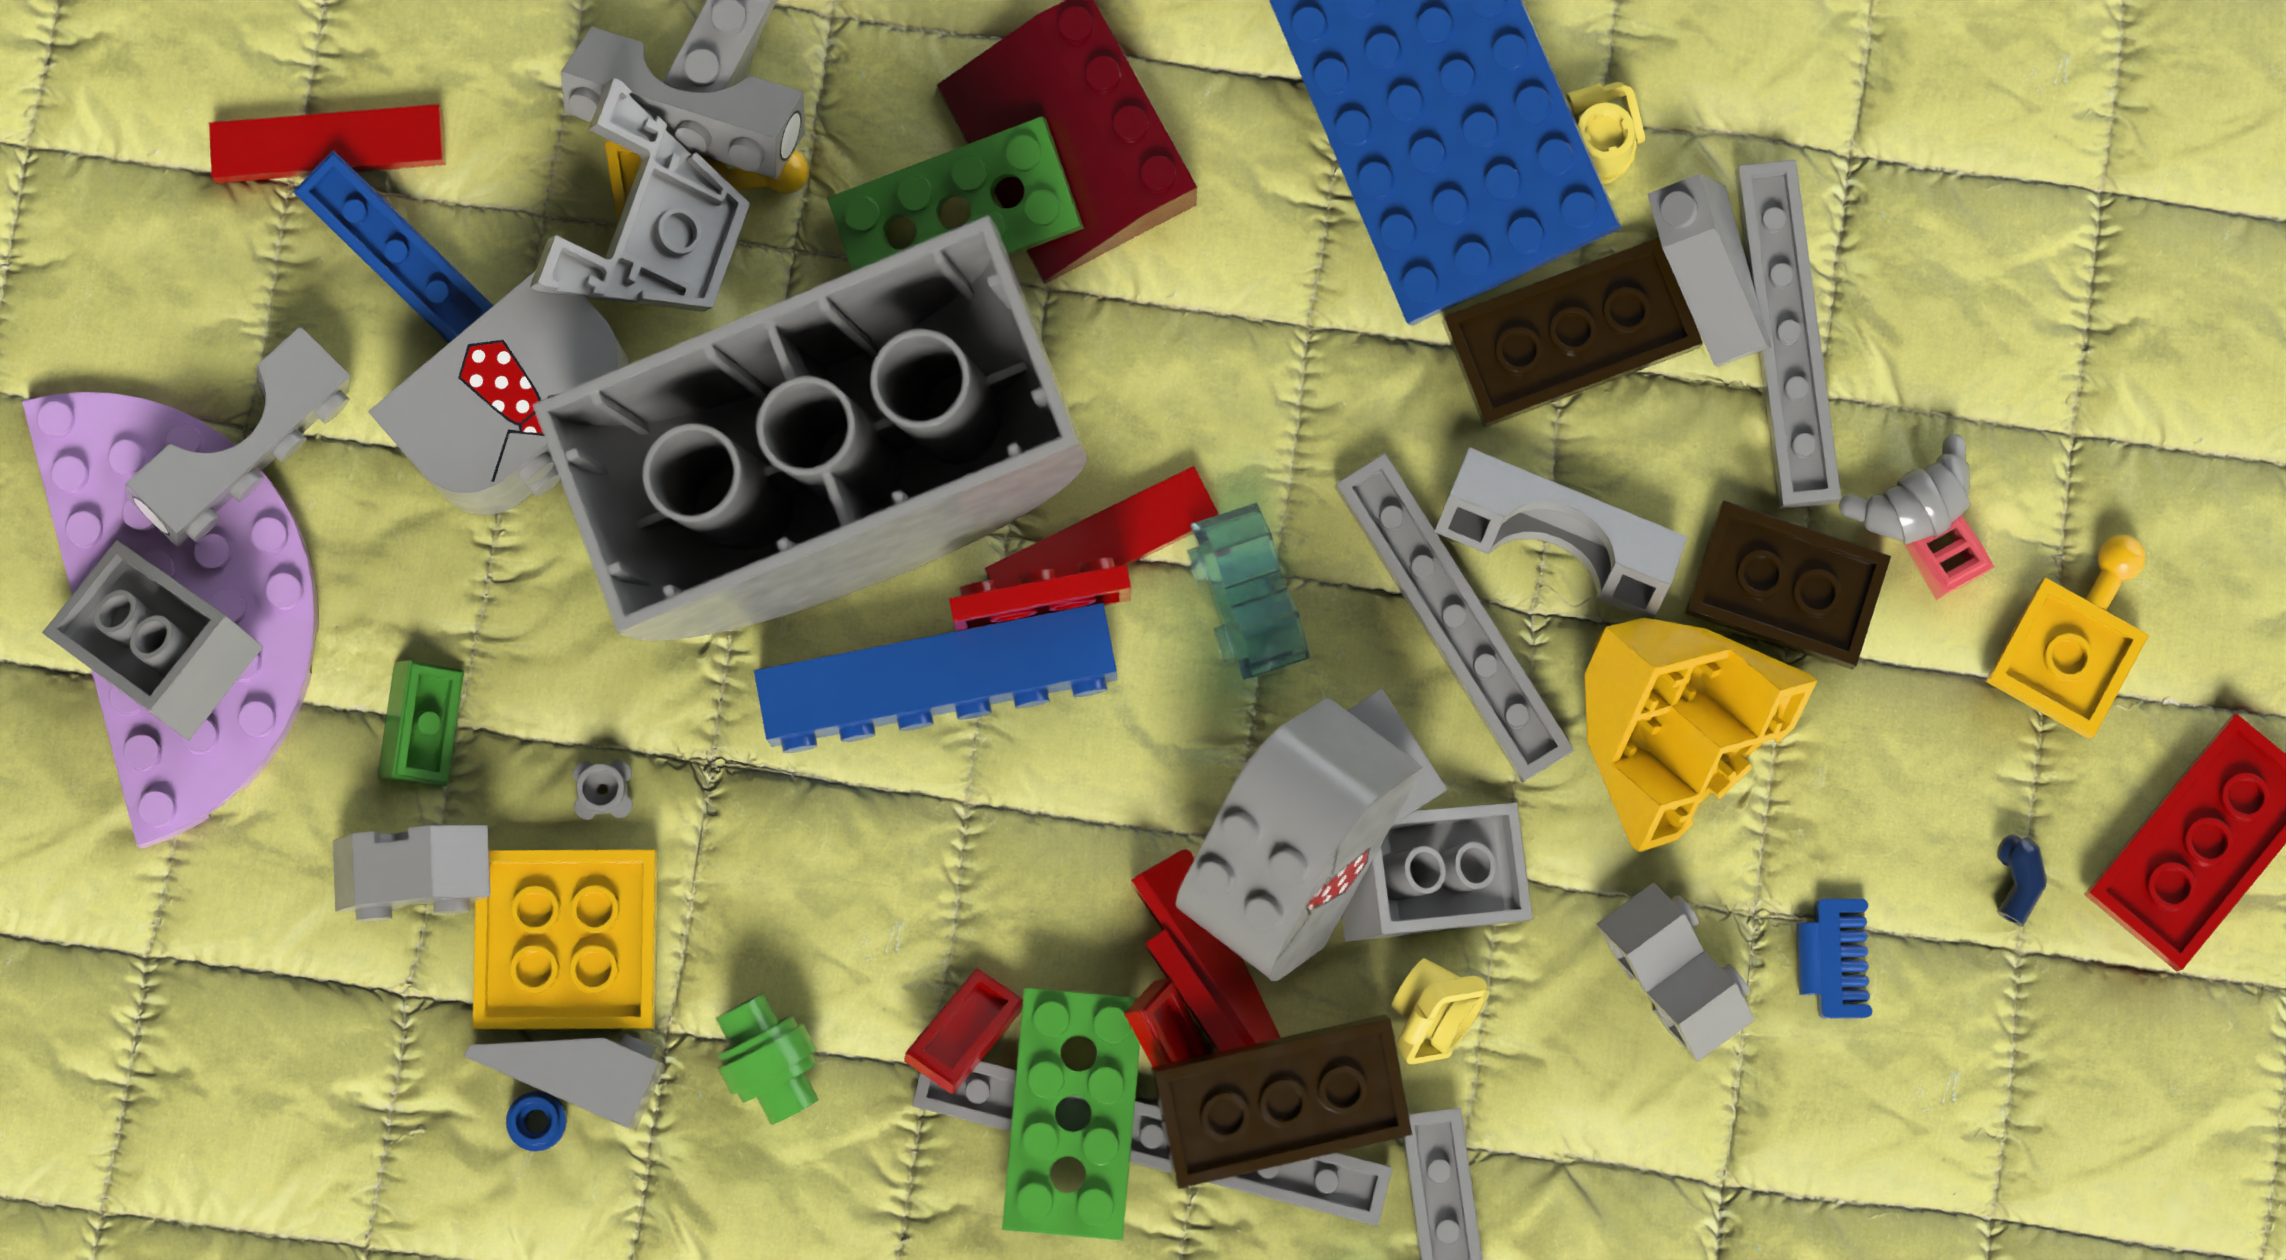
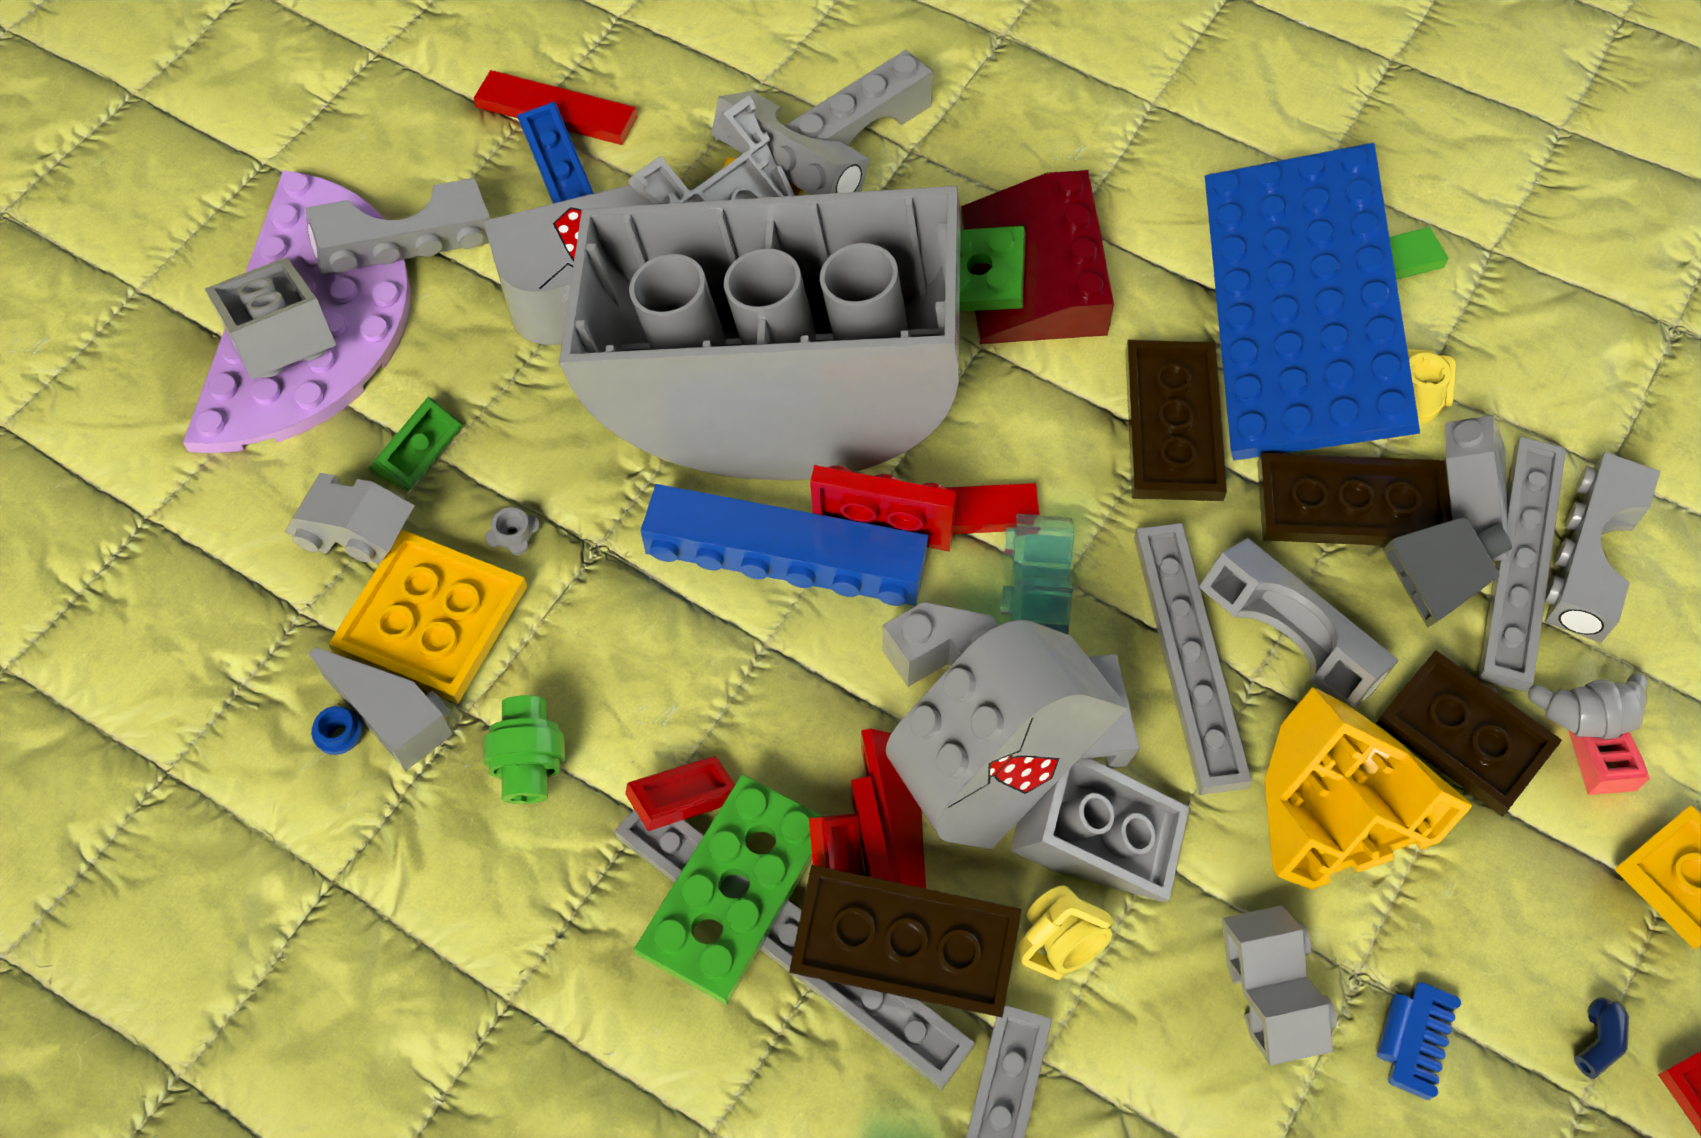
camera: 25 degrees right, 20 degrees down
none -> light grey brick [882,602,999,687]
none -> dark brown plate [1125,340,1227,501]
none -> dark grey torso [1382,517,1512,628]
none -> light grey arch [1545,452,1660,643]

